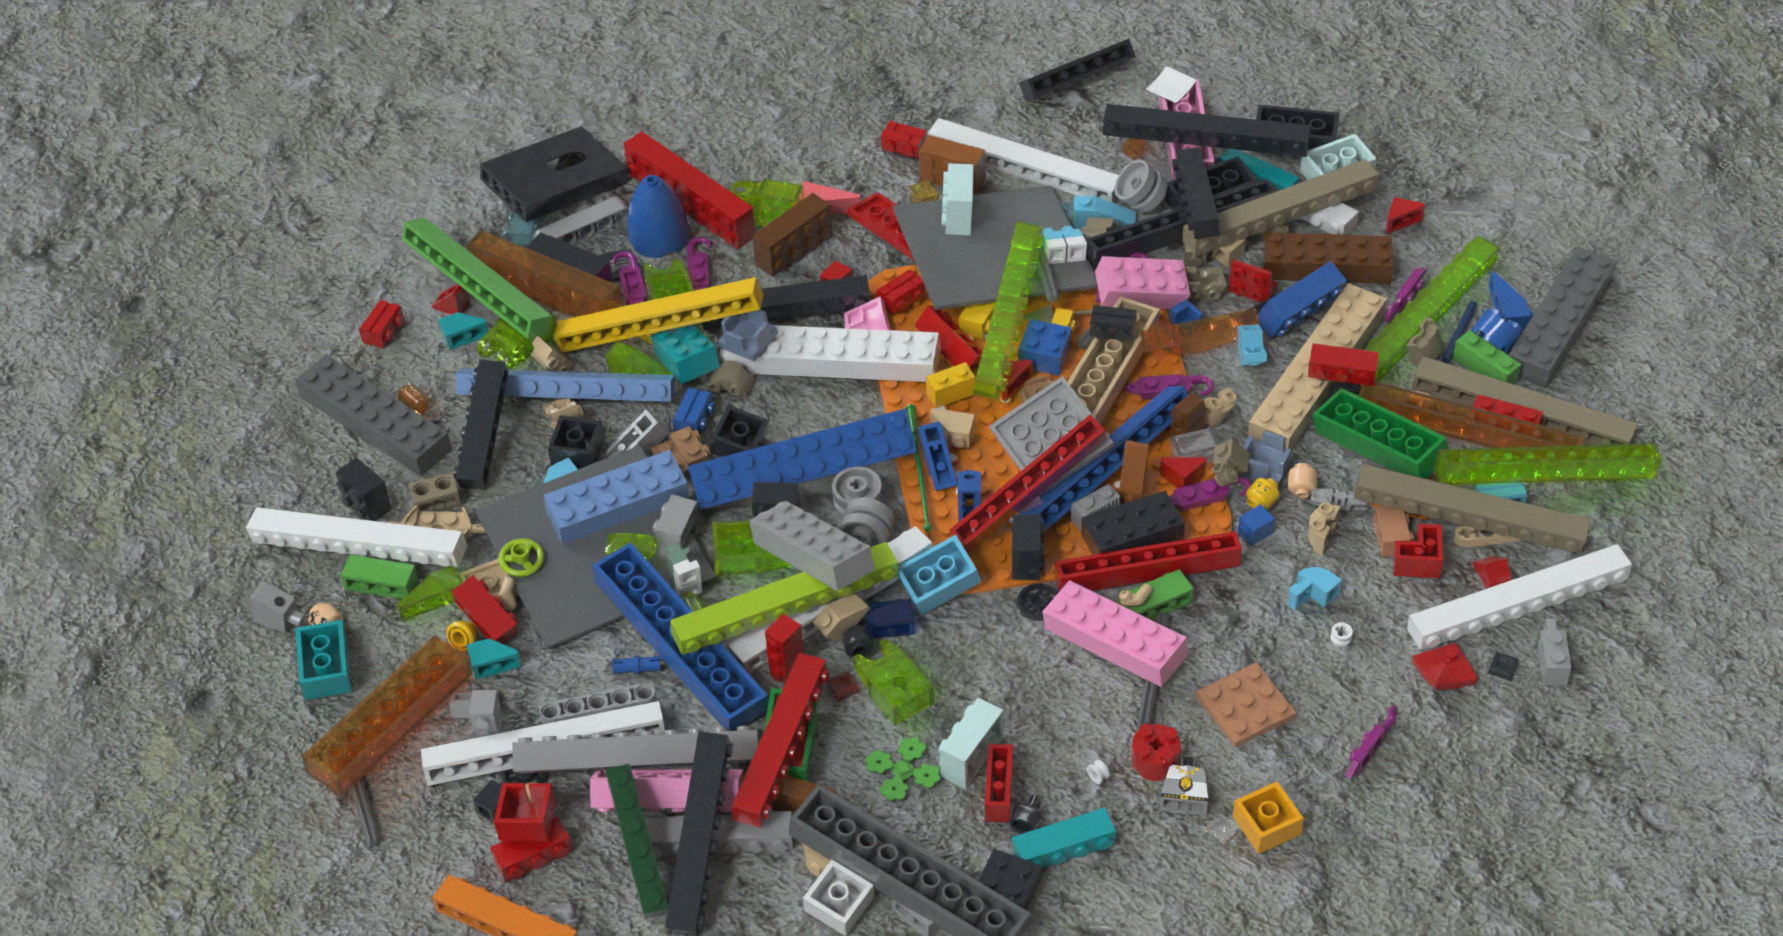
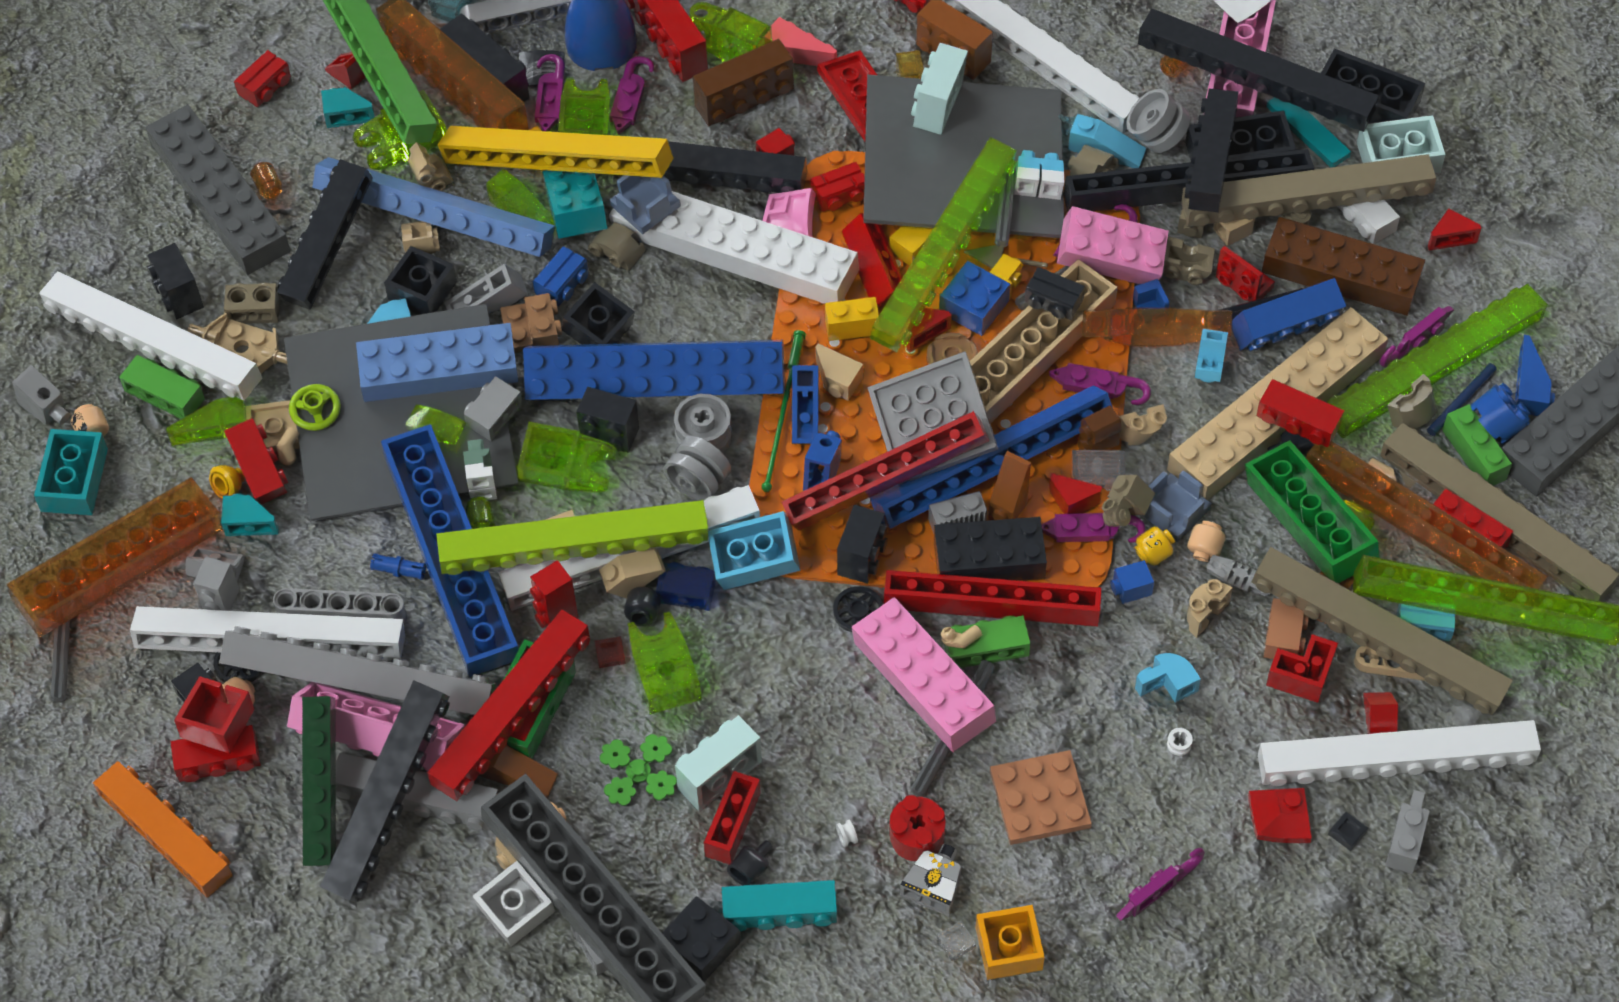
camera: 15 degrees right, 10 degrees up
light grey brick [749,501,874,591] -> none

